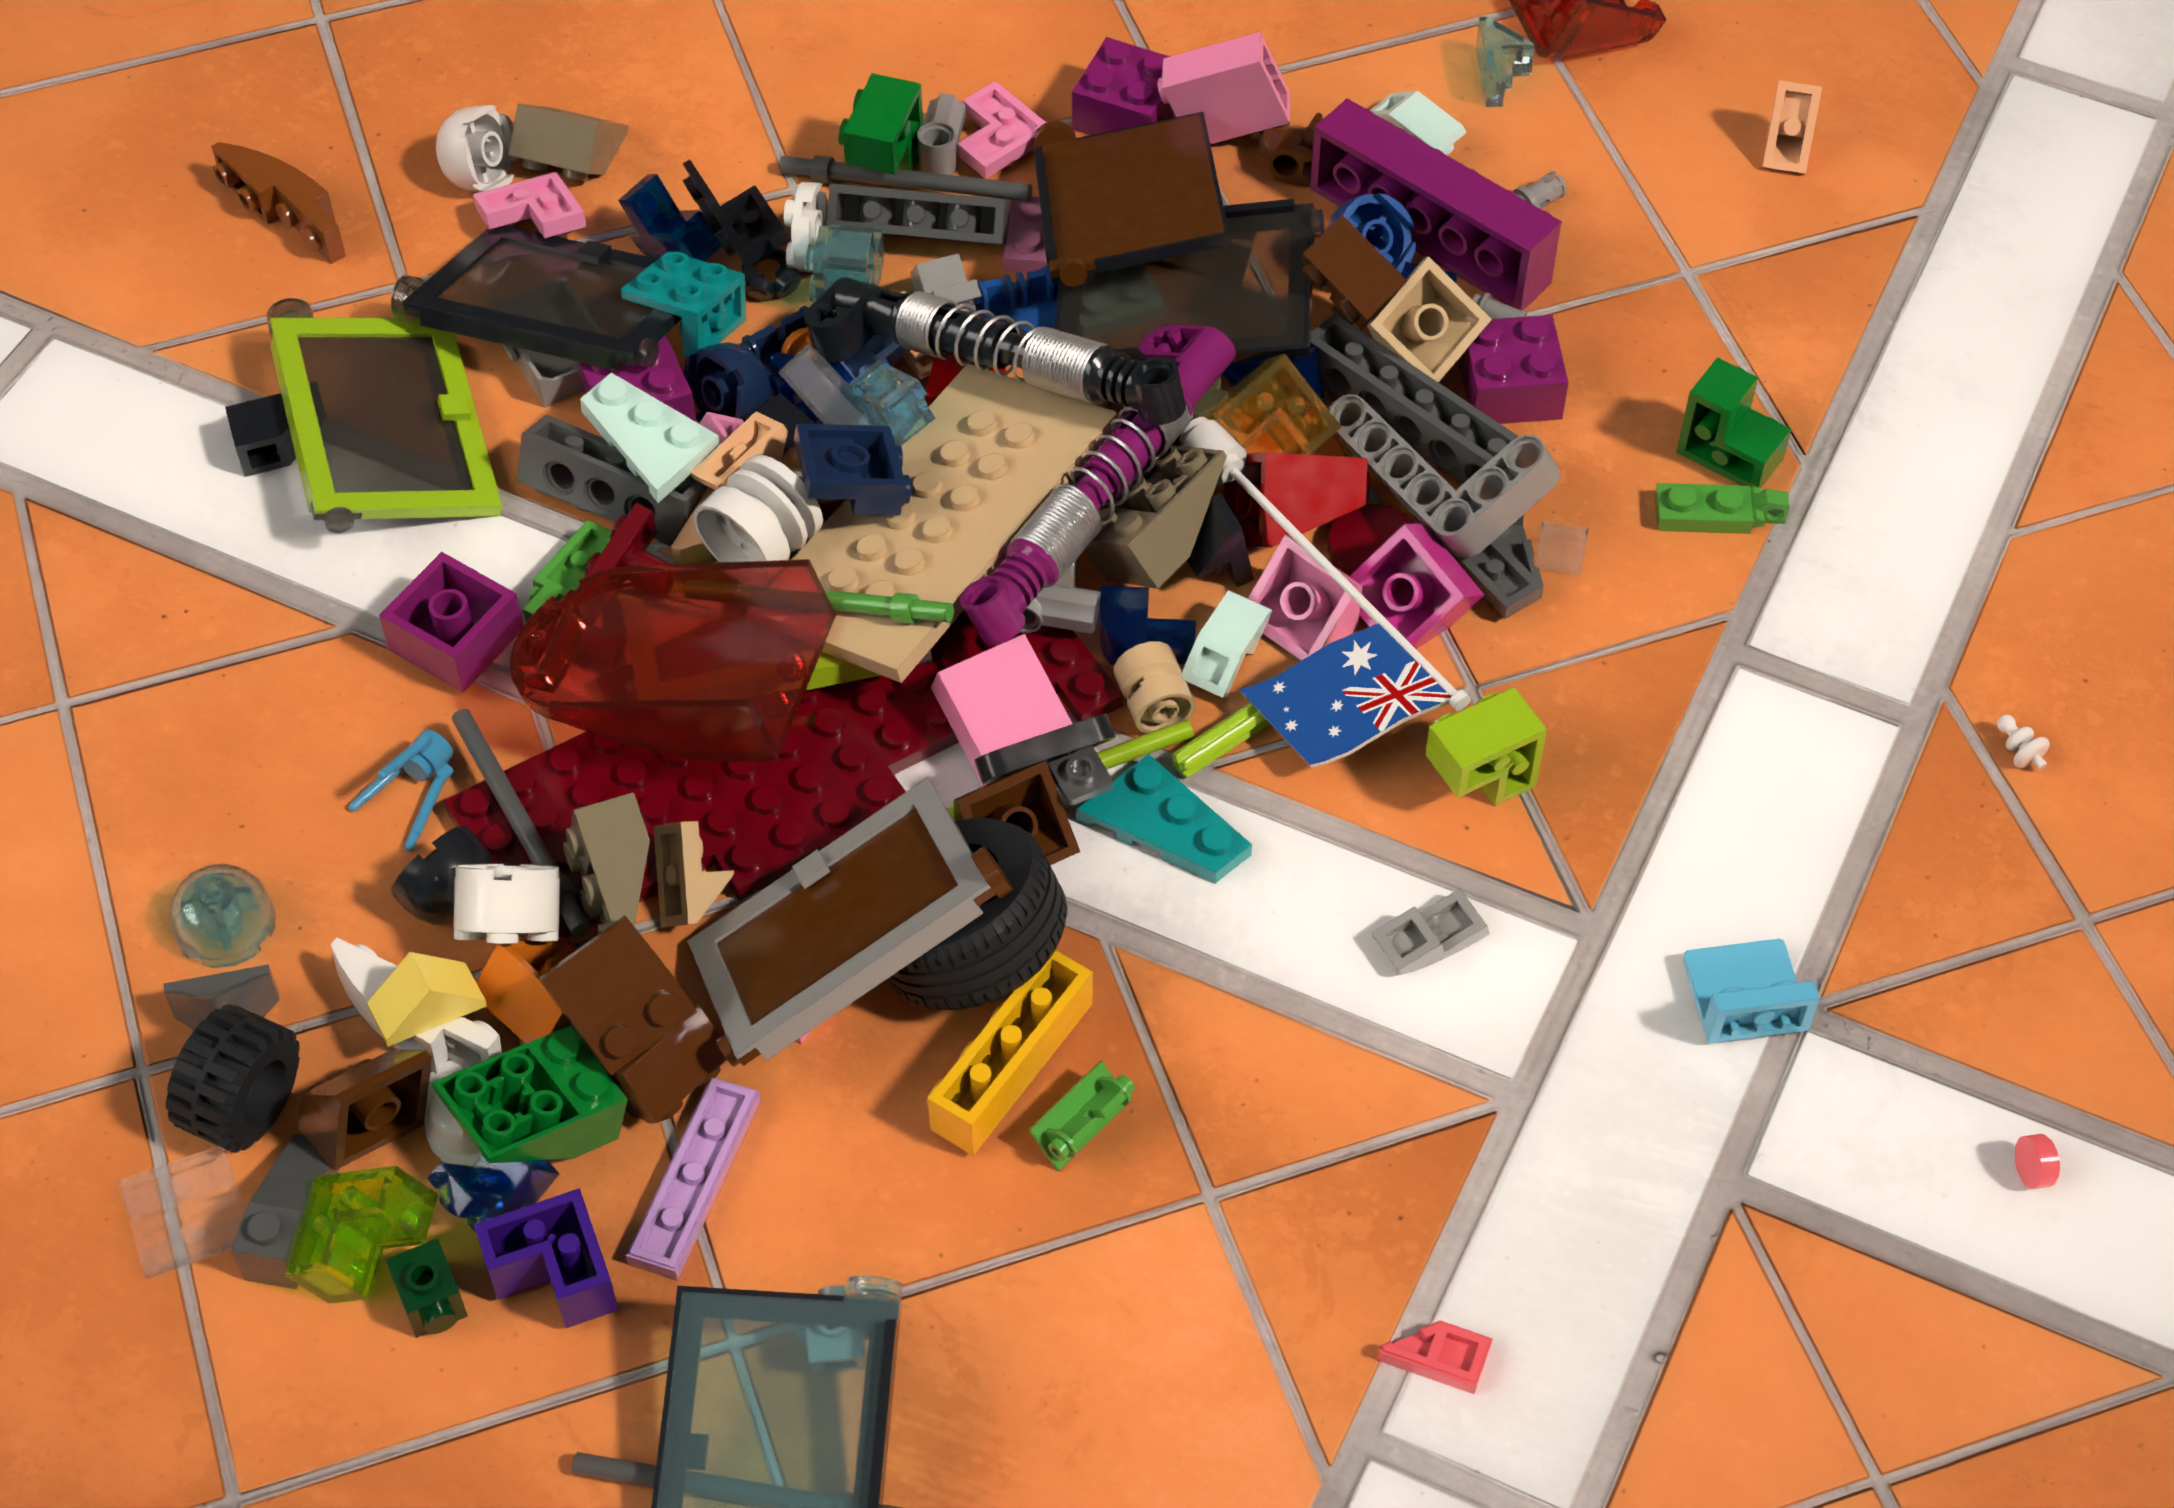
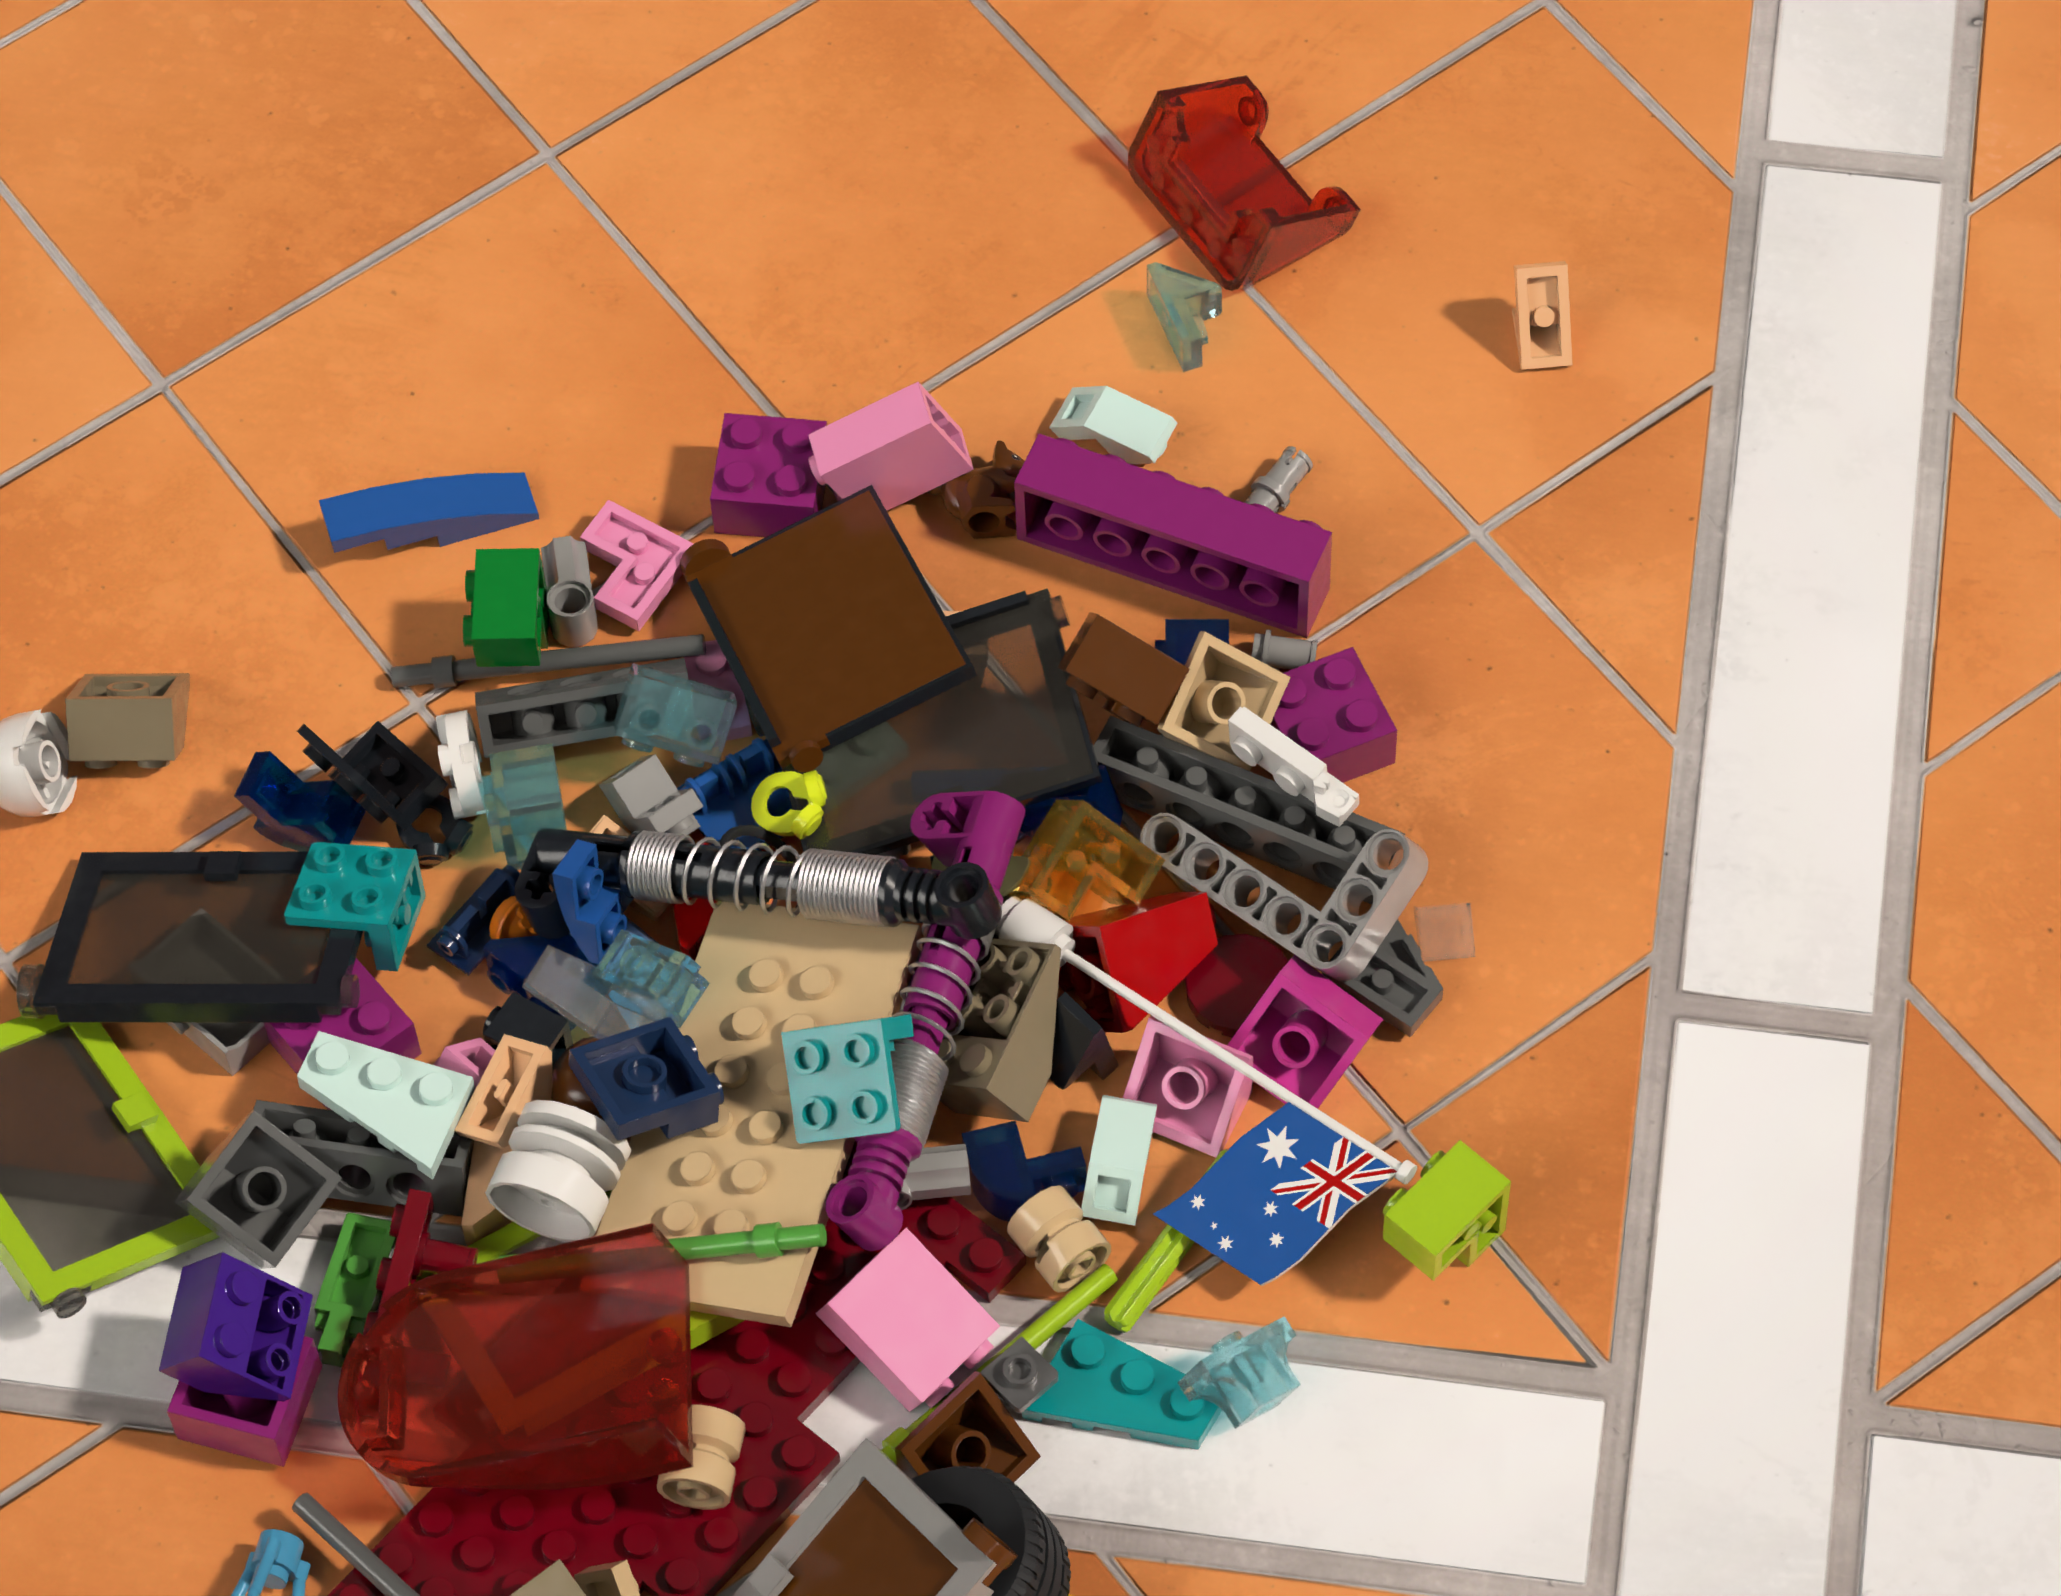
camera: 15 degrees left, 5 degrees up
bright pink plate [473,172,586,238] -> none
dark blue cylinder [683,342,771,423] -> none
black beam [974,714,1116,784] -> none
blue cylinder [1326,193,1416,274] -> none
light grey slope [1372,888,1490,975] -> none
bright green hinge [1655,483,1789,534] -> none
green brick [1676,357,1791,488] -> none
medium azure bracket [1683,938,1820,1044] -> none
white hair [1997,714,2050,770] -> none
none -> dark purple slope [159,1252,313,1401]
none -> dark grey slope [174,1110,342,1269]
none -> blue slope [319,472,539,553]
none -> blue slope [552,839,627,965]
none -> clear light blue brick [614,663,737,767]
none -> tan wheel [657,1405,745,1510]
none -> neon yellow piece [751,770,827,839]
none -> teal bracket [781,1014,914,1144]
none -> clear light blue brick [1178,1316,1301,1429]
none -> white hinge [1228,707,1359,827]

